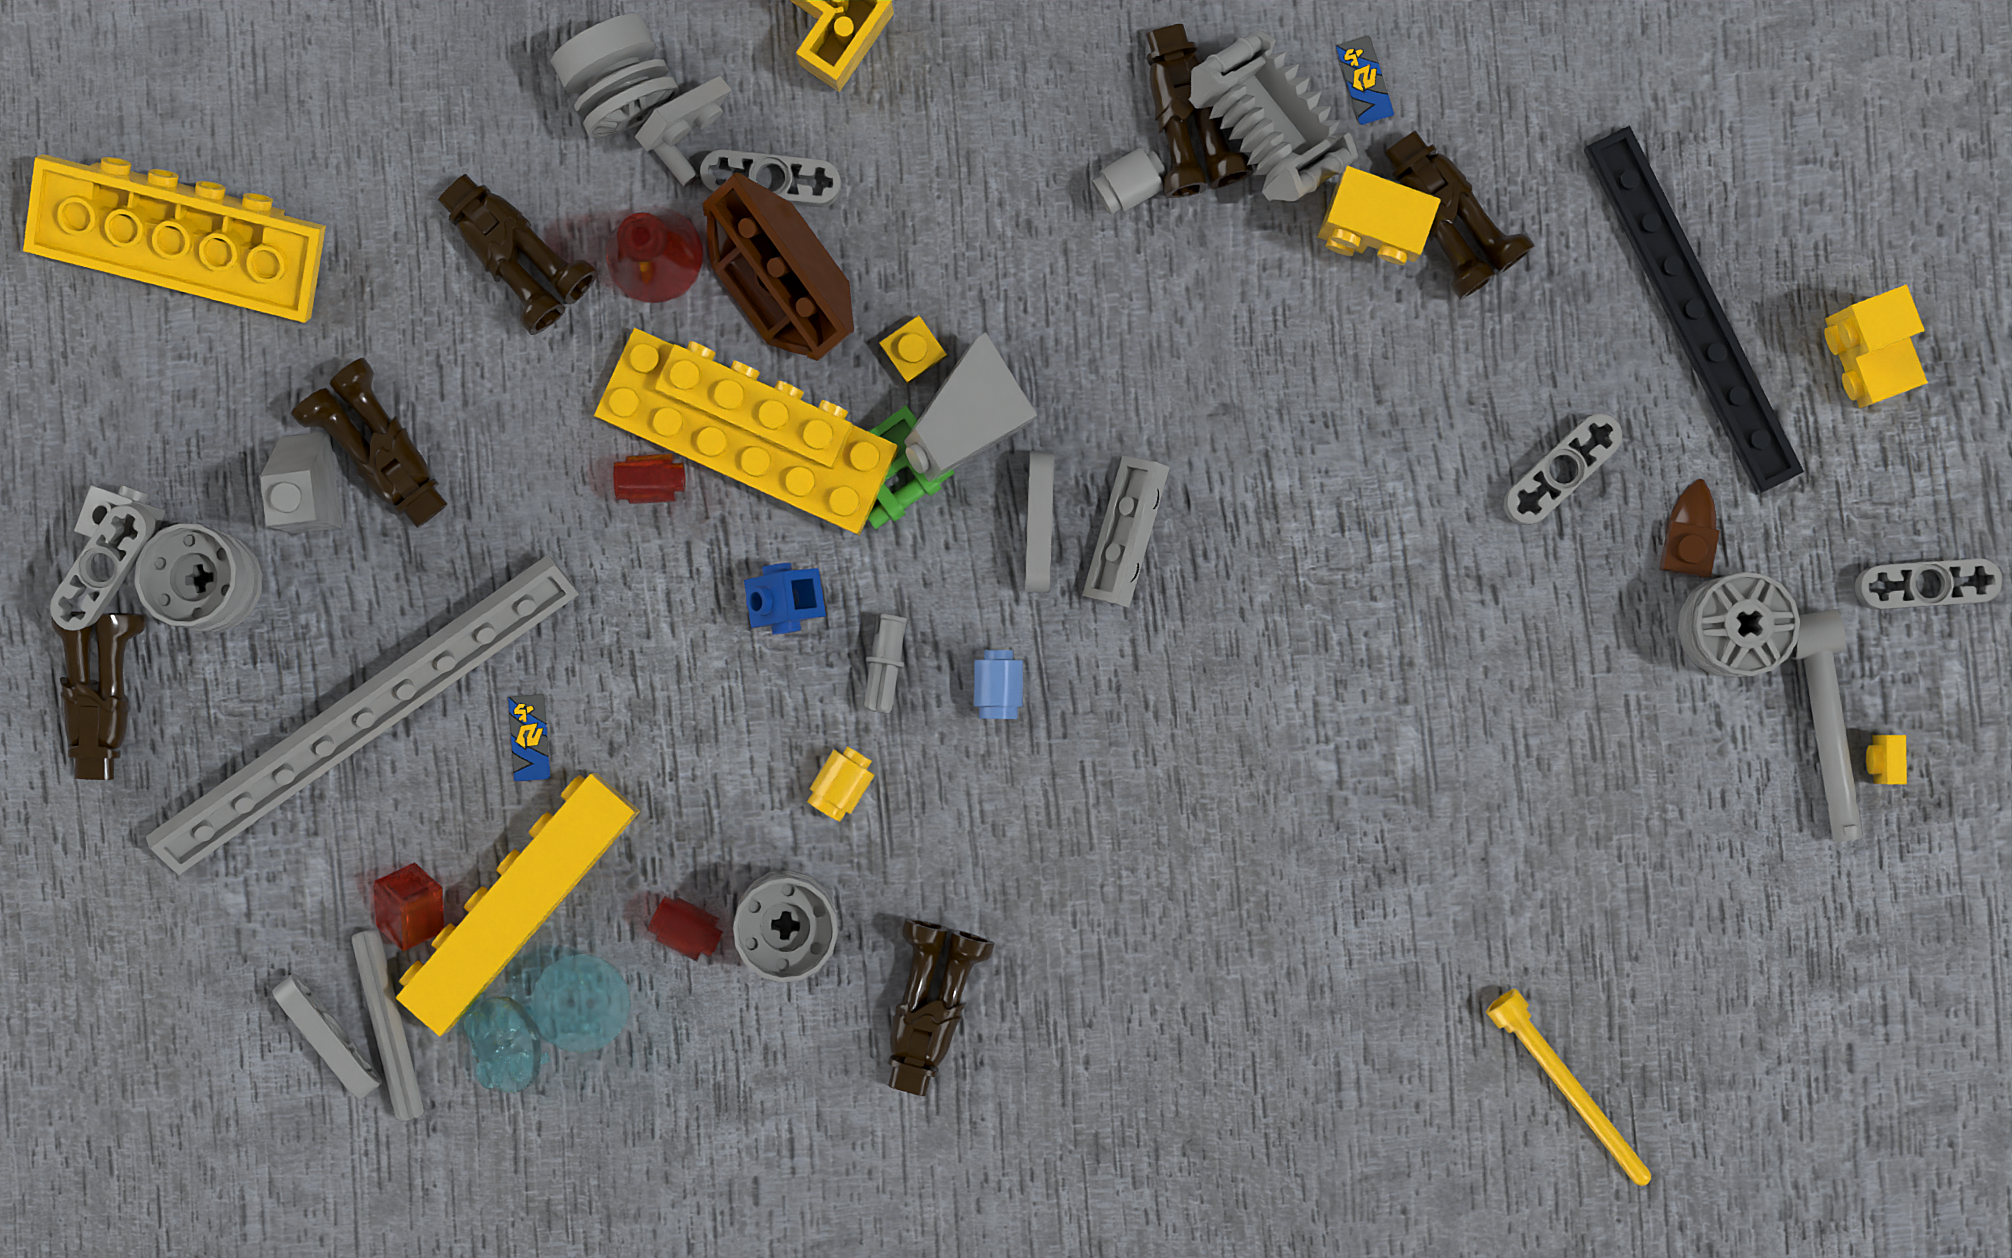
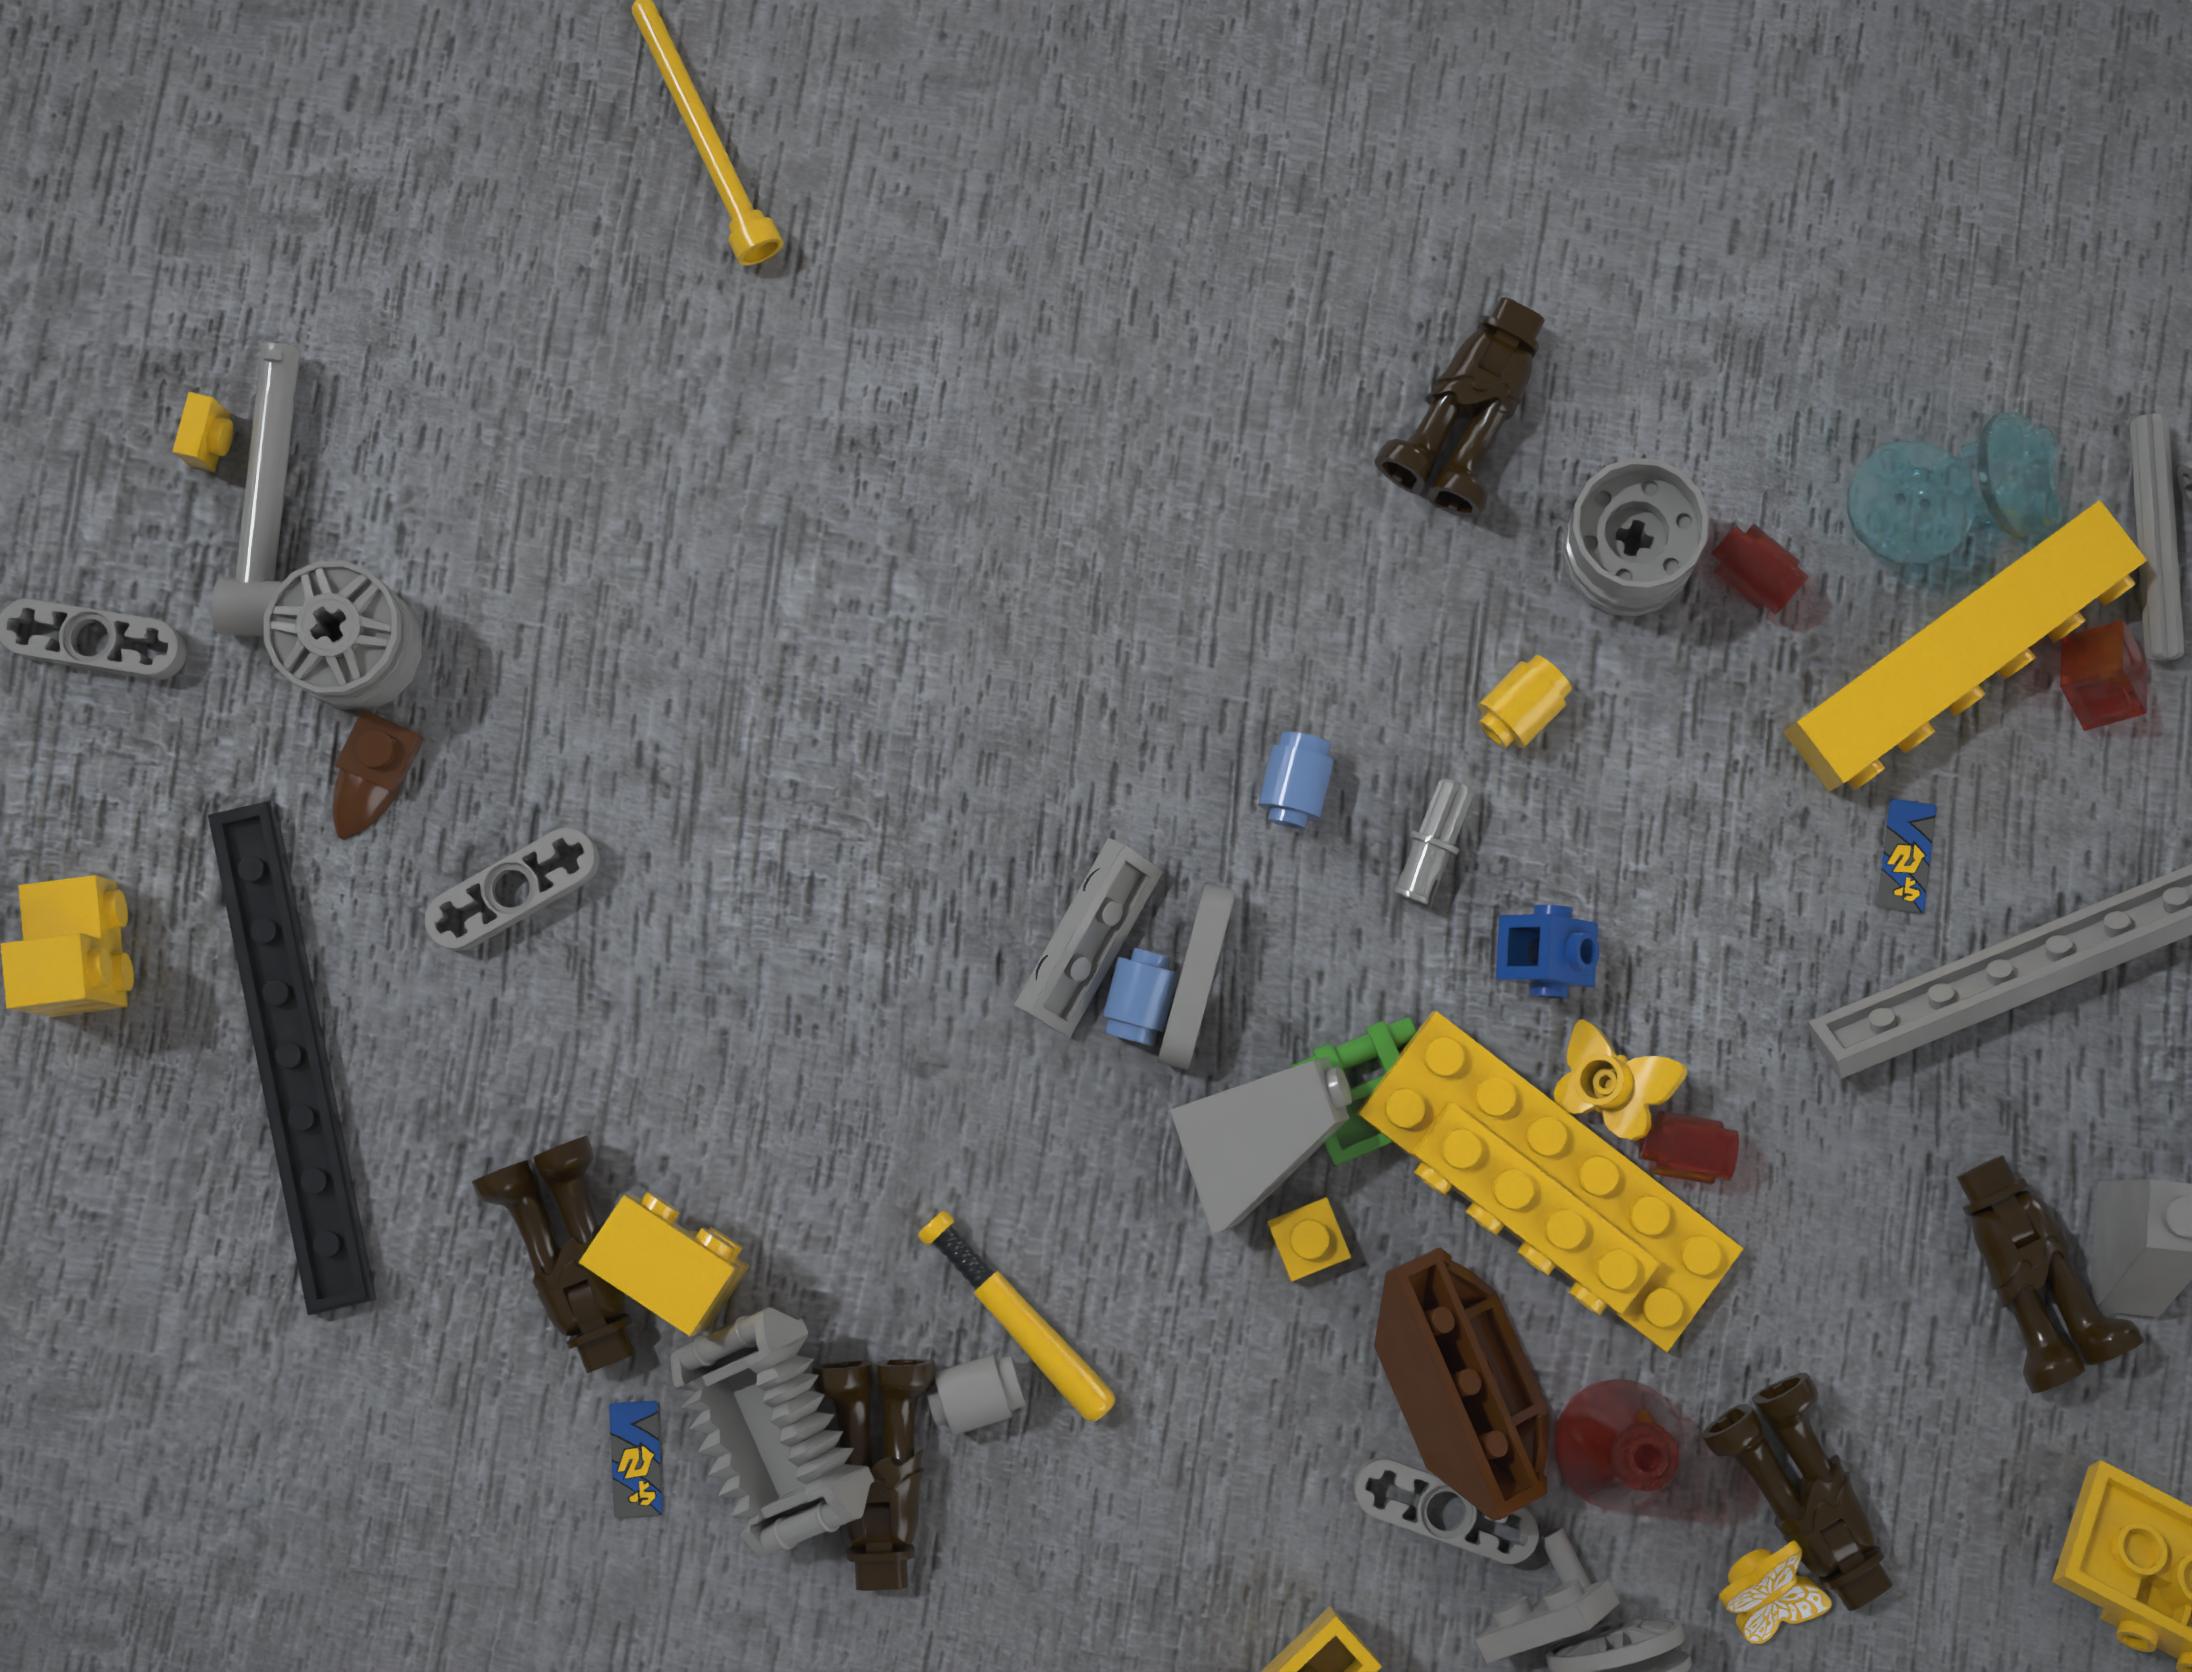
camera: 165 degrees left, 5 degrees down
none -> yellow piece [918,1210,1115,1422]
none -> medium blue brick [1103,948,1180,1046]
none -> yellow animal [1553,1019,1687,1141]
none -> yellow animal [1719,1540,1832,1644]

